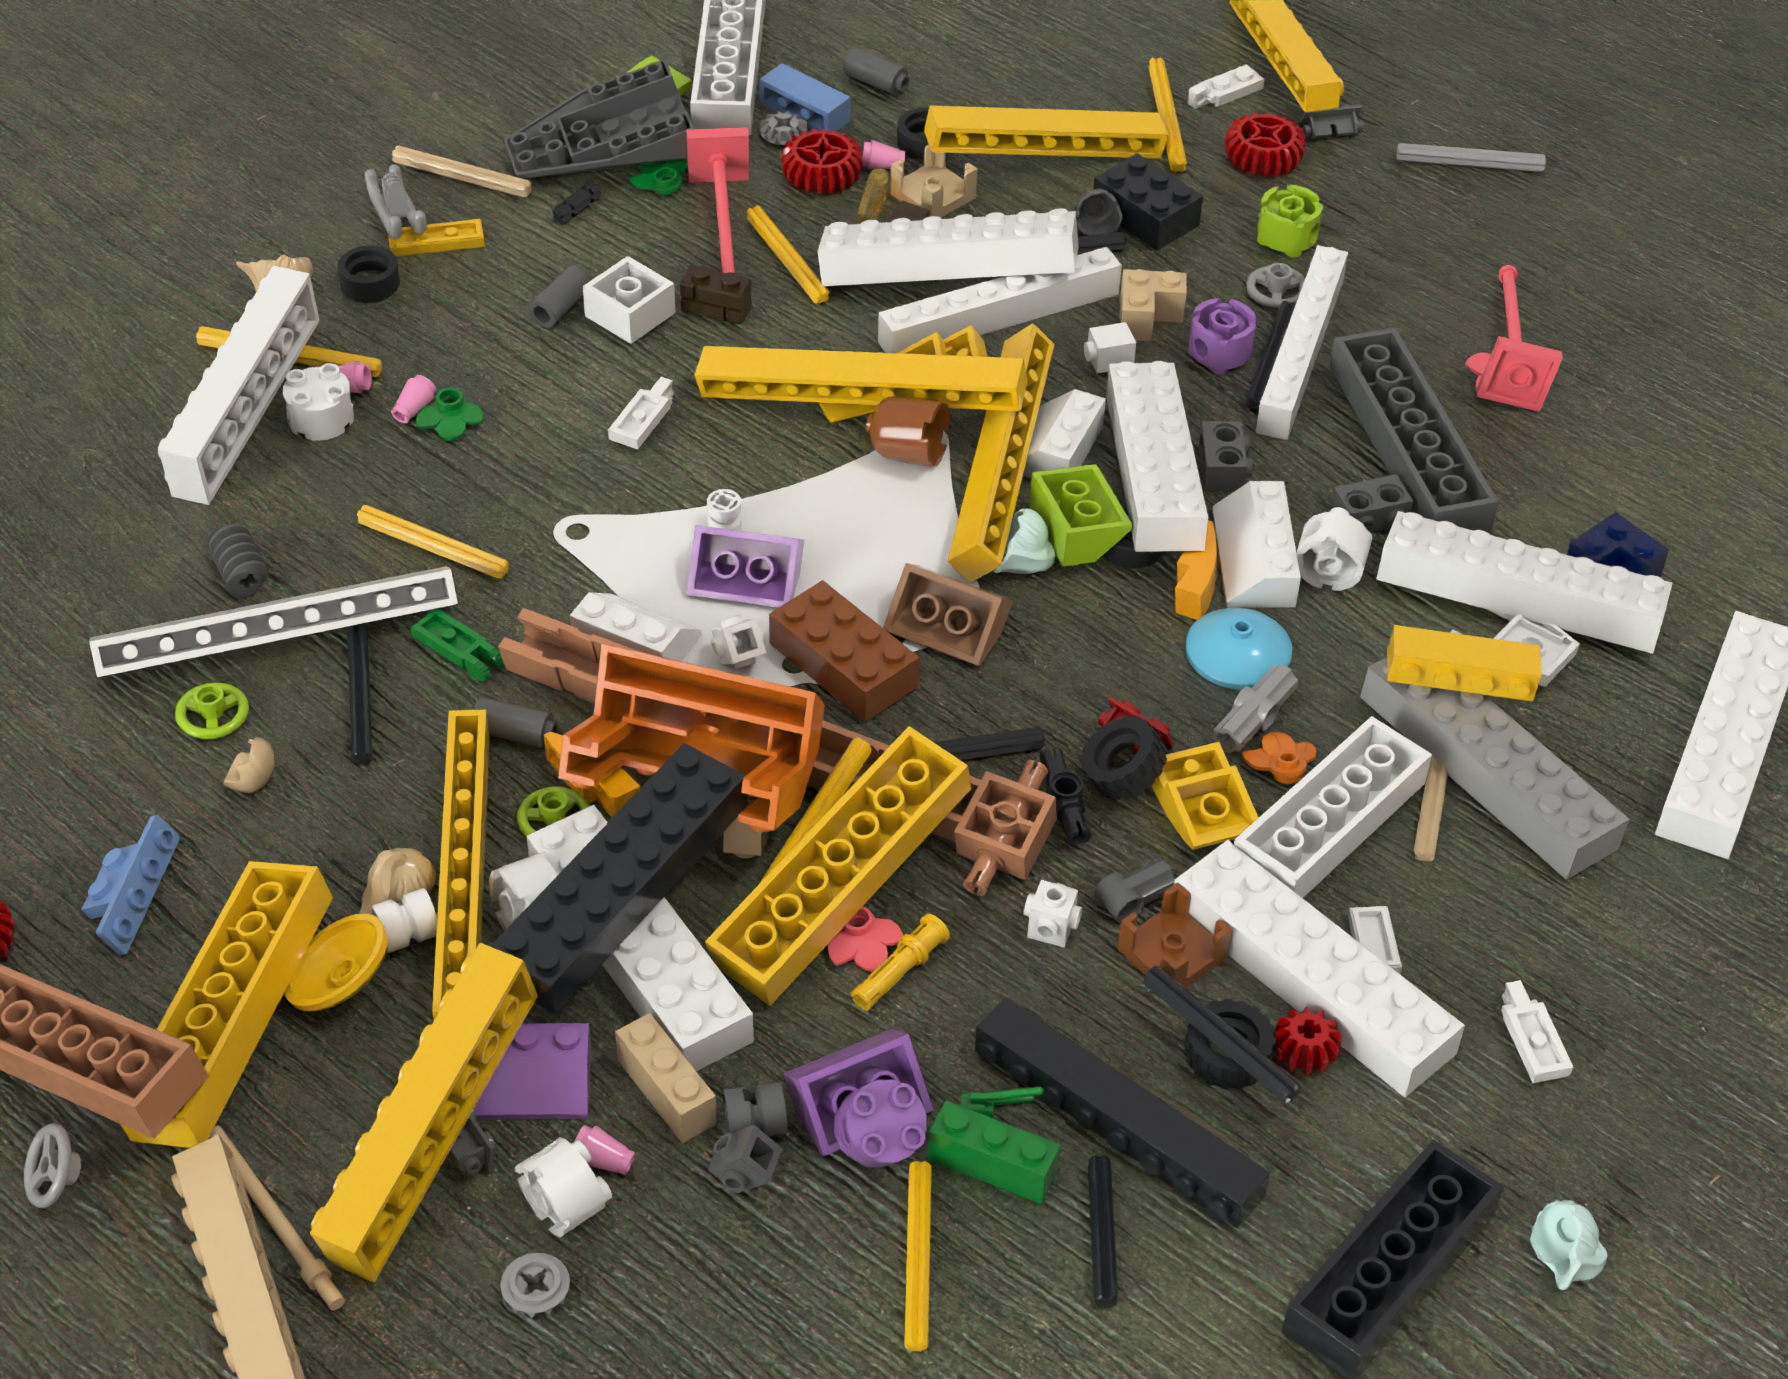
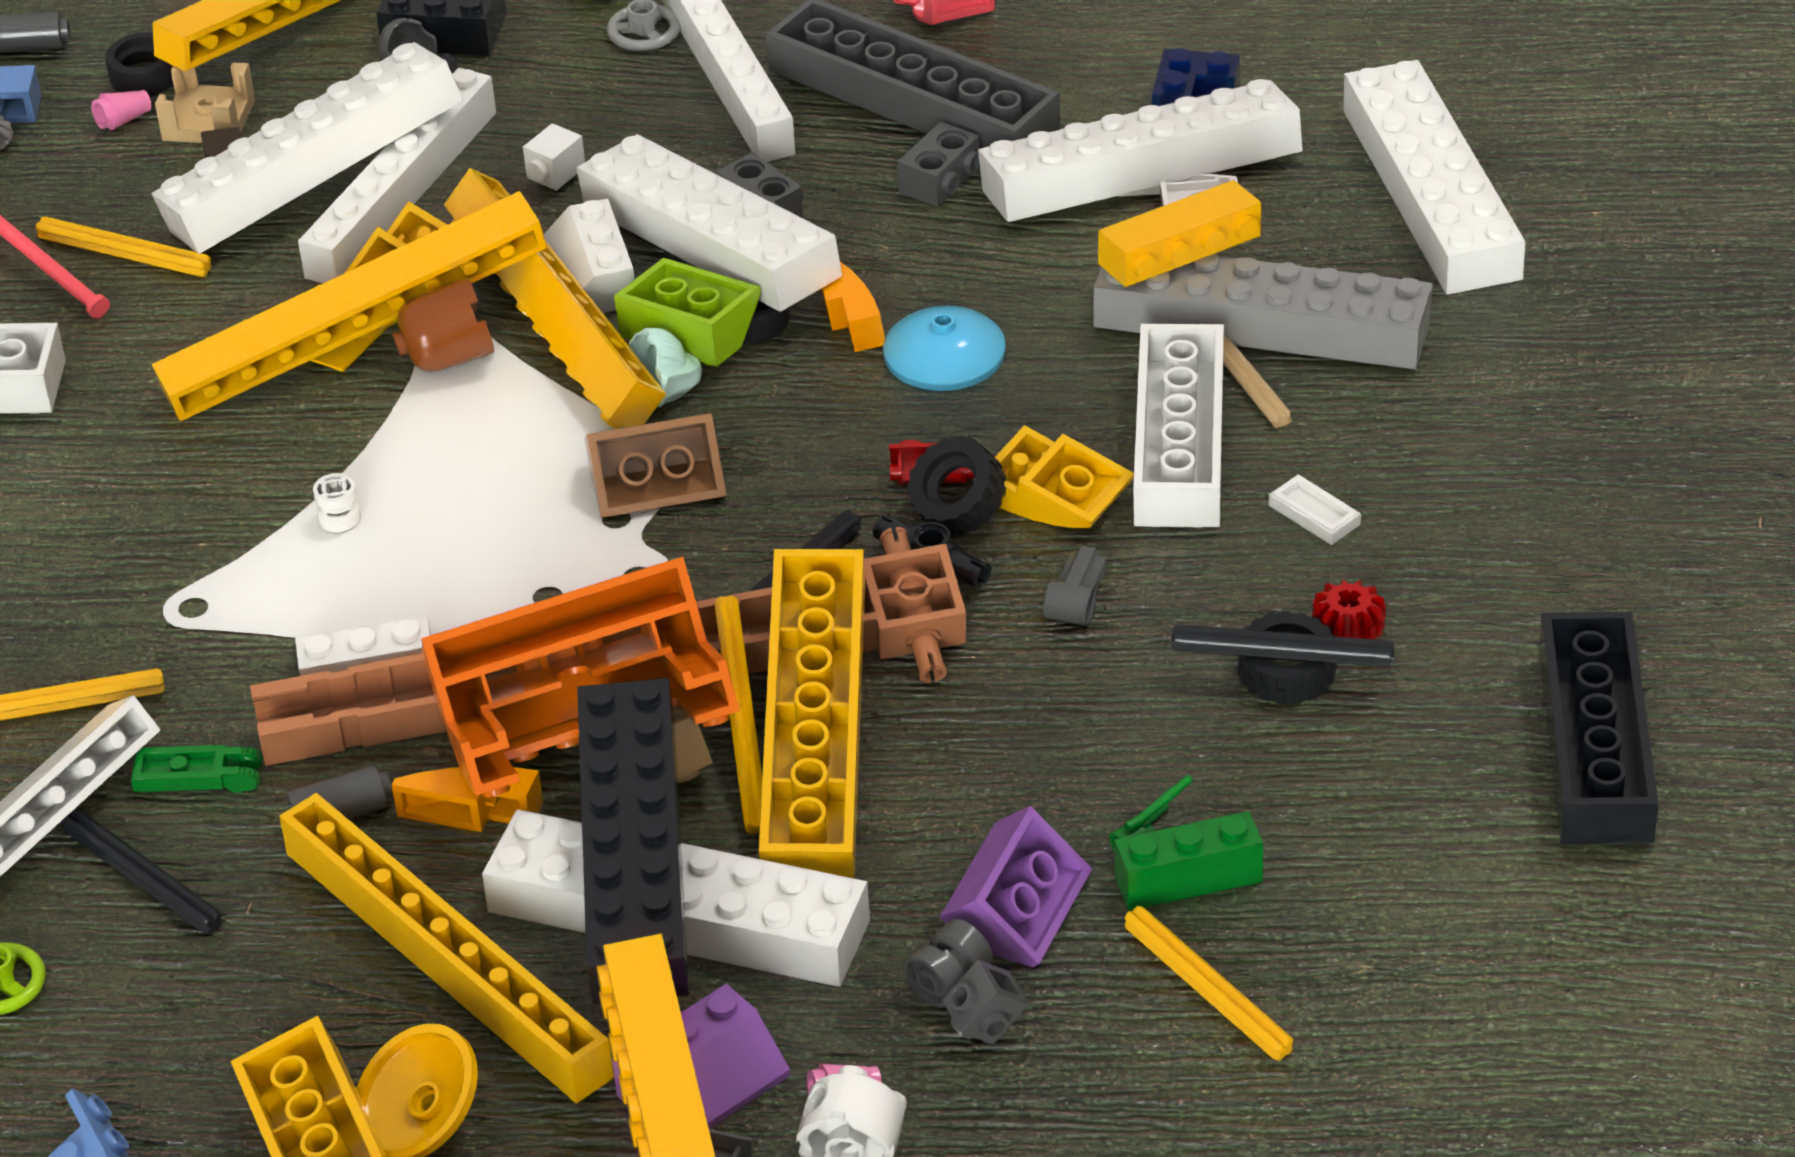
camera: 35 degrees left, 5 degrees down
tan hair [223,737,275,793] -> none
tan hair [359,848,436,915] -> none
white wheel [371,888,437,953] -> none
white brick [489,852,557,931] -> none
lime piece [517,786,590,838] -> none
white hinge [608,376,674,450] -> none
tan brick [615,1013,717,1144] -> none
dark brown brick [680,265,752,324] -> none
medium lavender slope [686,525,804,607] -> none
white brick [711,614,767,669] -> none
dark orange brick [769,580,920,722] -> none
red gear [781,128,863,195] -> none
coral plate [828,906,903,972] -> none
medium lavender brick [834,1080,927,1167] -> none
yellow pin [851,913,950,1011] -> none
clear yellow hinge [857,168,888,224] -> none
black brick [975,997,1270,1228] -> none
white brick [1023,880,1082,948] -> none
black axle [1088,1156,1118,1308] -> none
dark orange panel [1117,883,1232,988] -> none
tan brick [1120,269,1187,342] -> none
white brick [1174,840,1465,1098] -> none
medium lavender brick [1188,298,1256,374] -> none
white slope [1212,481,1301,608] -> none
light grey piece [1213,664,1298,754] -> none
orange plate [1242,732,1317,784] -> none
black axle [1246,300,1296,411] -> none
white brick [1296,507,1372,591] -> none
white hinge [1501,980,1573,1083] -> none
light aqua hair [1530,1199,1607,1290] -> none

